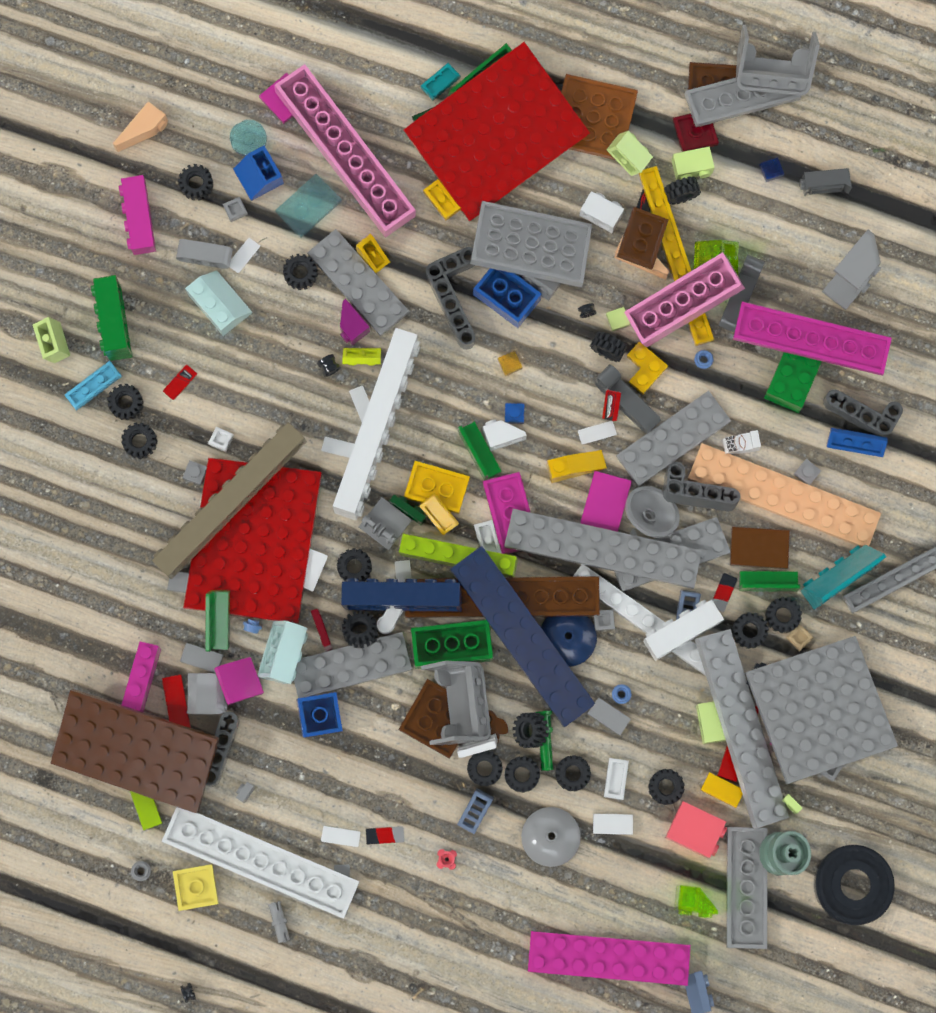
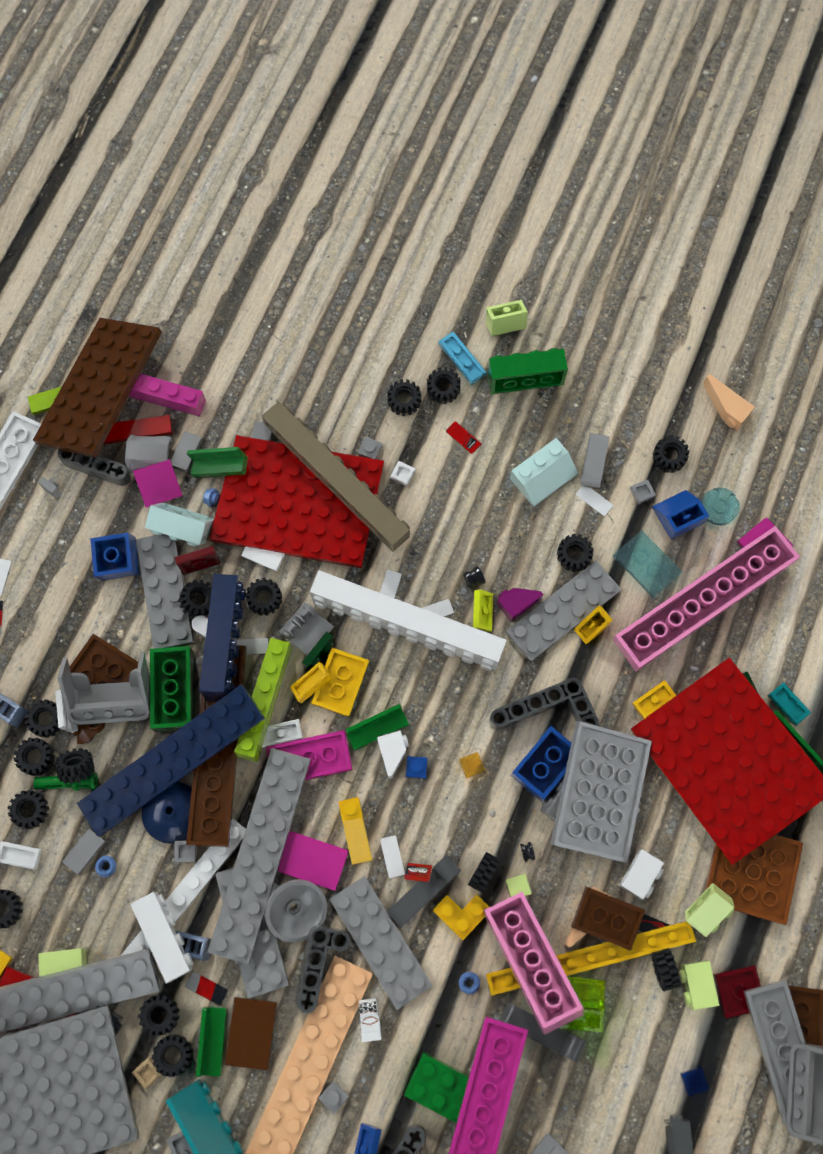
camera: 95 degrees right, 5 degrees down
dark pink brick [119,175,156,255] -> none

